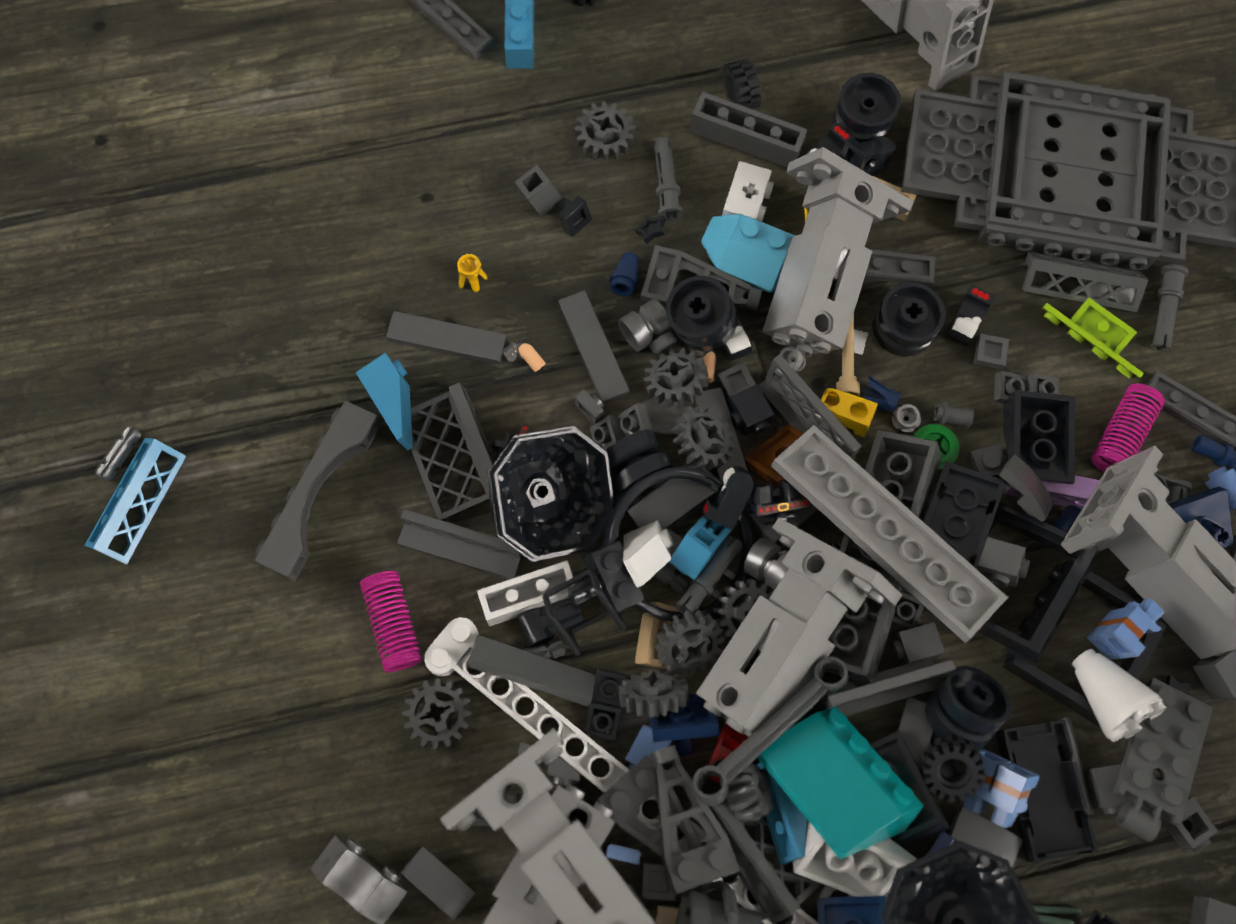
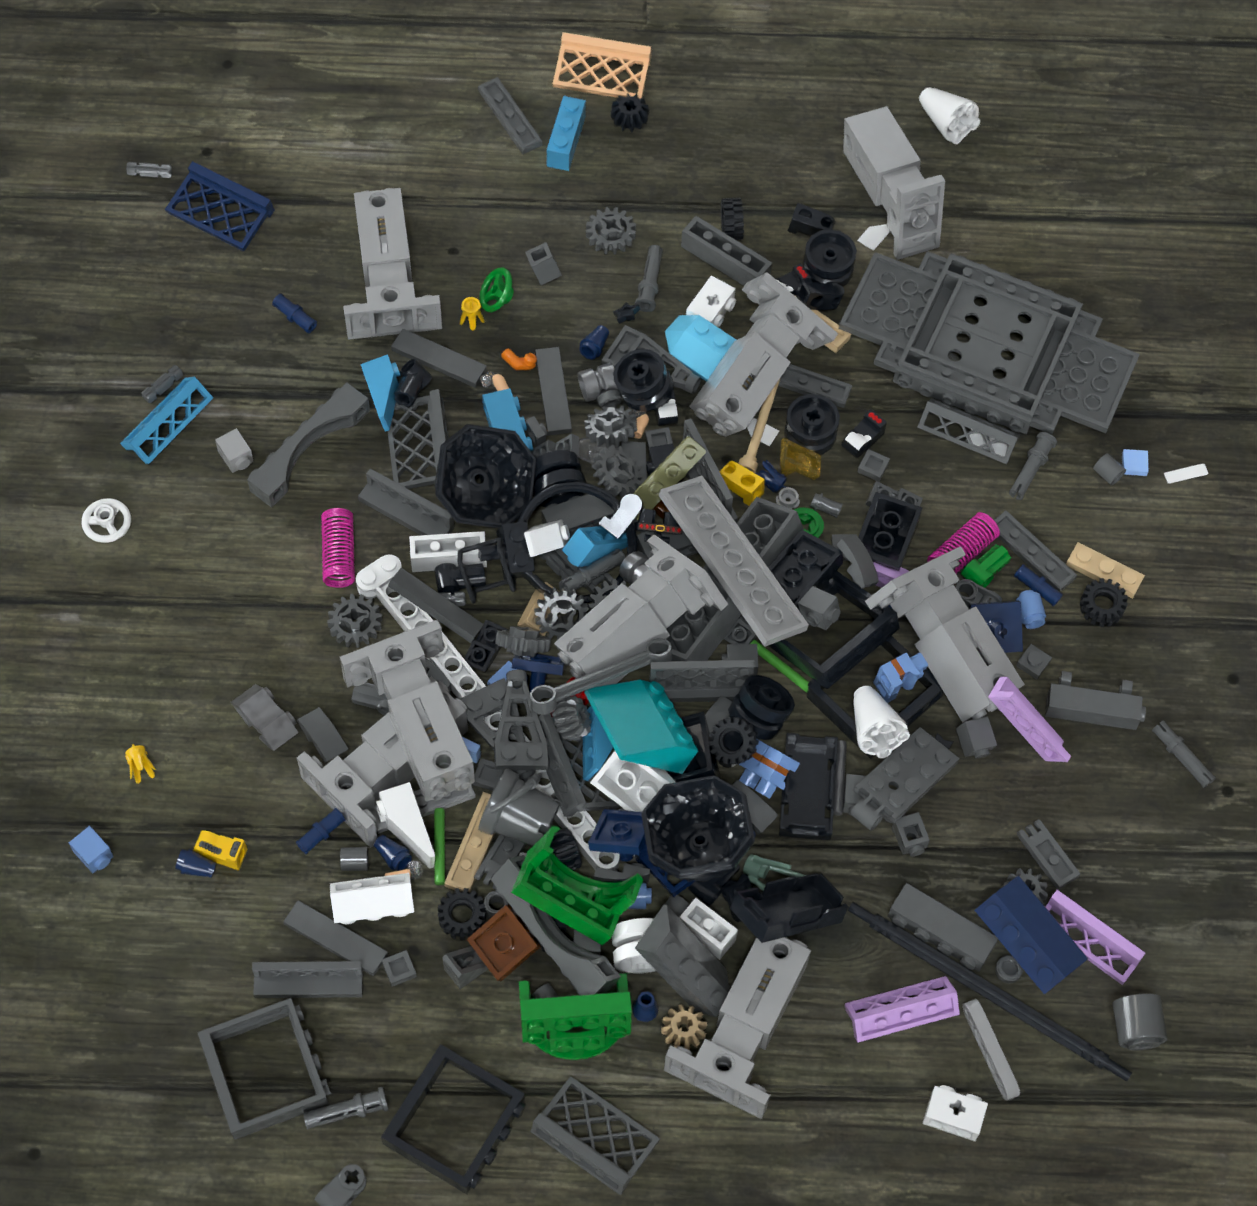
camera: 15 degrees right, 10 degrees down
black tile [556,196,592,237] -> none
light grey plate [780,346,806,371] -> none
lime bracket [1042,297,1144,379] -> none
none -> white piece [82,498,131,543]
none -> dark grey axle [126,162,172,178]
none -> dark blue fence [165,161,275,251]
none -> light grey brick [215,428,254,473]
none -> dark blue pin [272,293,317,333]
none -> light grey brick [343,188,442,340]
none -> black piece [394,358,432,407]
none -> green piece [479,267,514,312]
none -> dark azure brick [482,388,533,451]
none -> orange arm [501,348,537,370]
none -> olive bracket [633,436,706,520]
none -> bright green bar [750,640,809,693]
none -> clear yellow slope [780,438,821,480]
none -> black leg [787,203,835,235]
none -> white sticker [857,224,890,251]
none -> green piece [961,544,1011,588]

